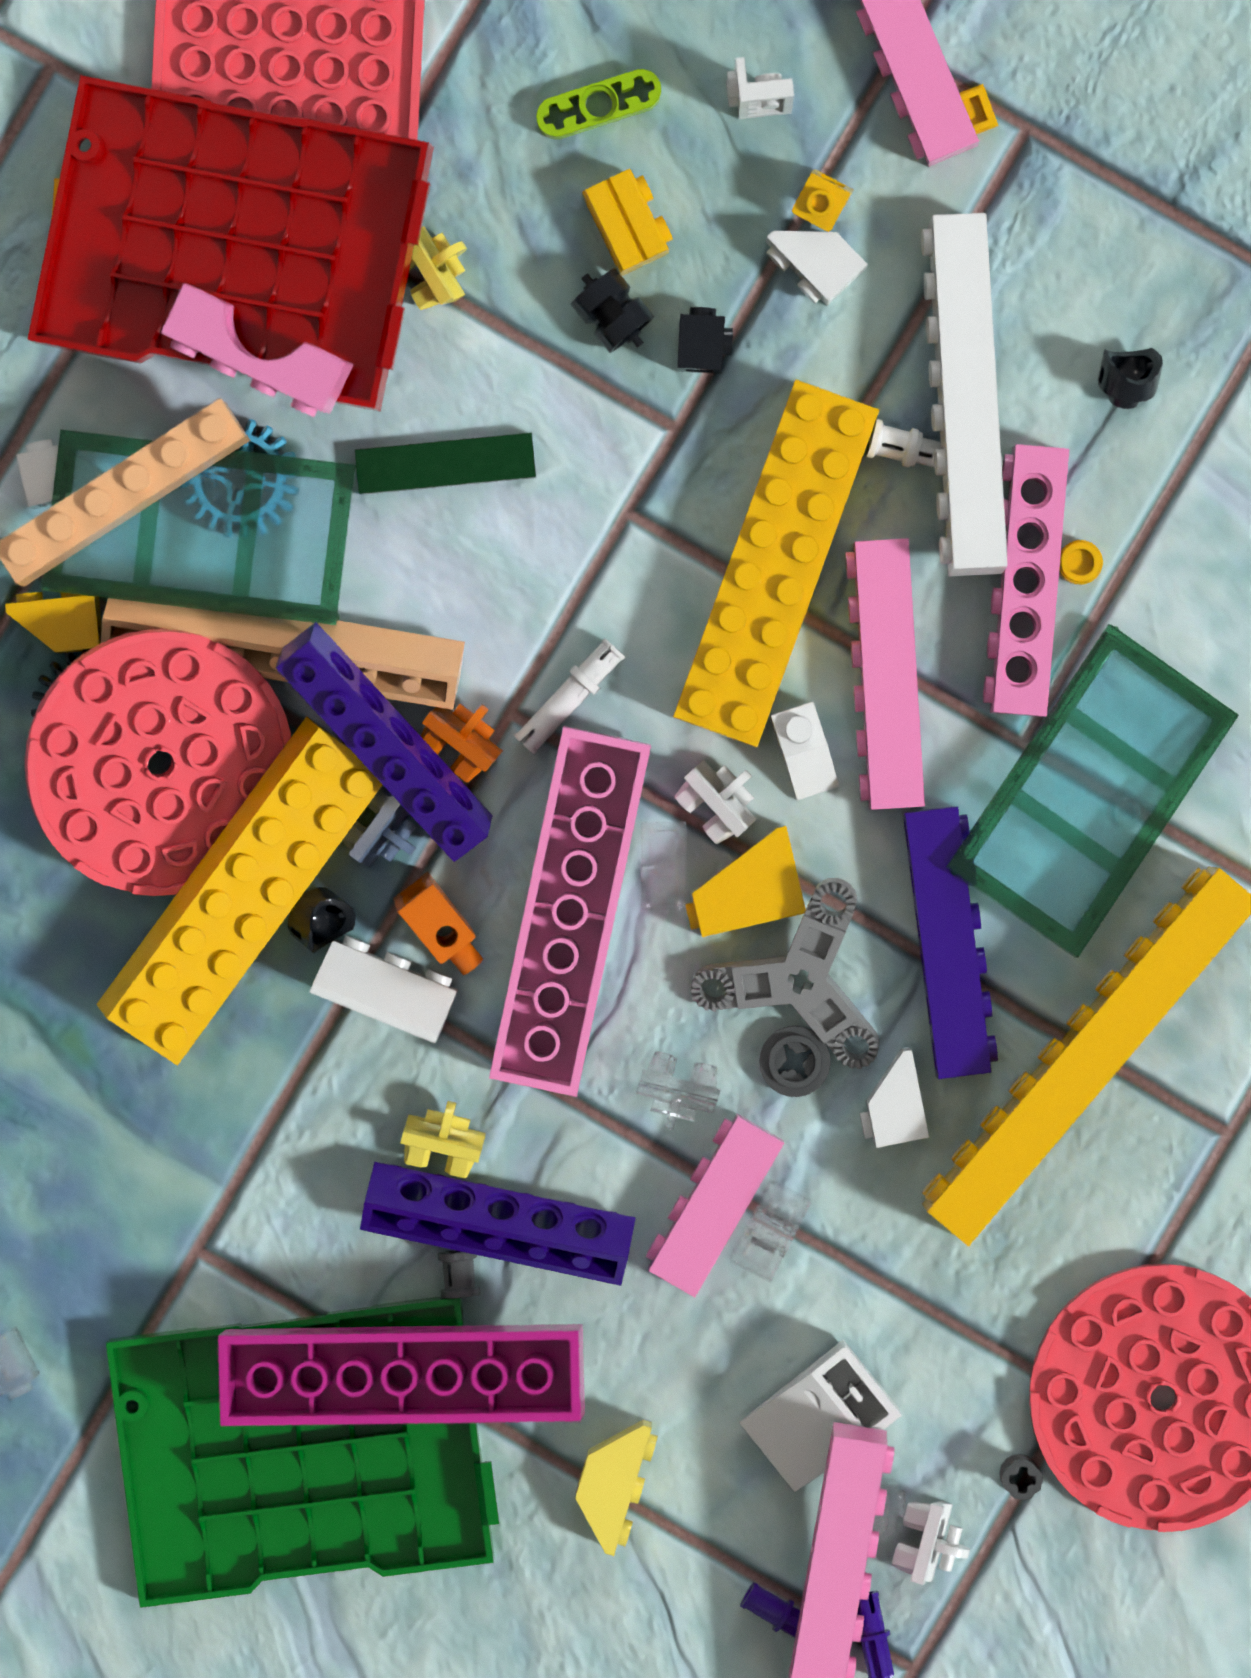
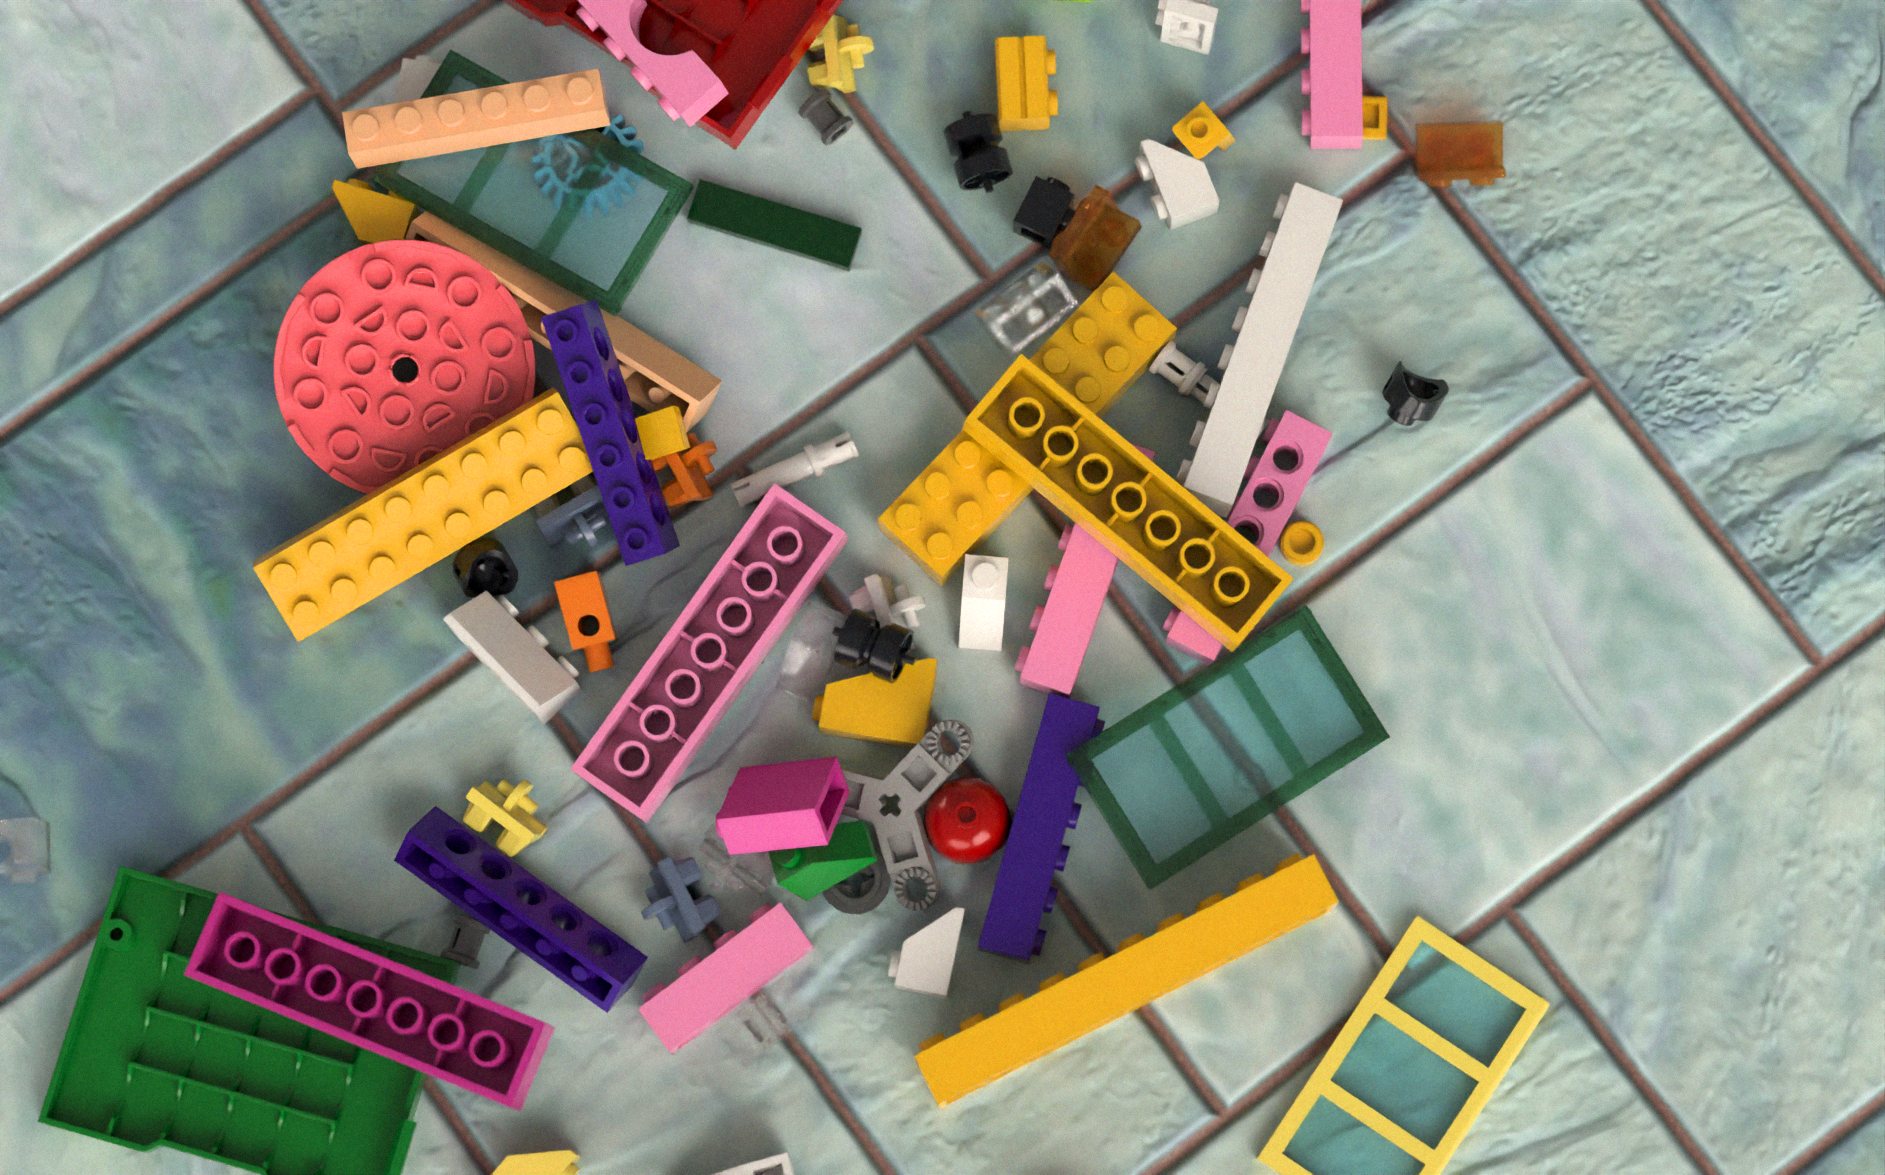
camera: 25 degrees right, 10 degrees down
none -> yellow tile [635,405,690,460]
none -> sand blue hips [641,857,720,943]
none -> dark pink brick [715,756,850,855]
none -> green slope [768,821,877,901]
none -> dark grey bush [798,88,853,146]
none -> black wheel [832,608,916,684]
none -> red cylinder [923,777,1010,865]
none -> yellow brick [963,354,1294,652]
none -> clear brick [974,262,1080,358]
none -> clear orange bracket [1048,185,1142,292]
none -> clear orange bracket [1416,120,1506,187]

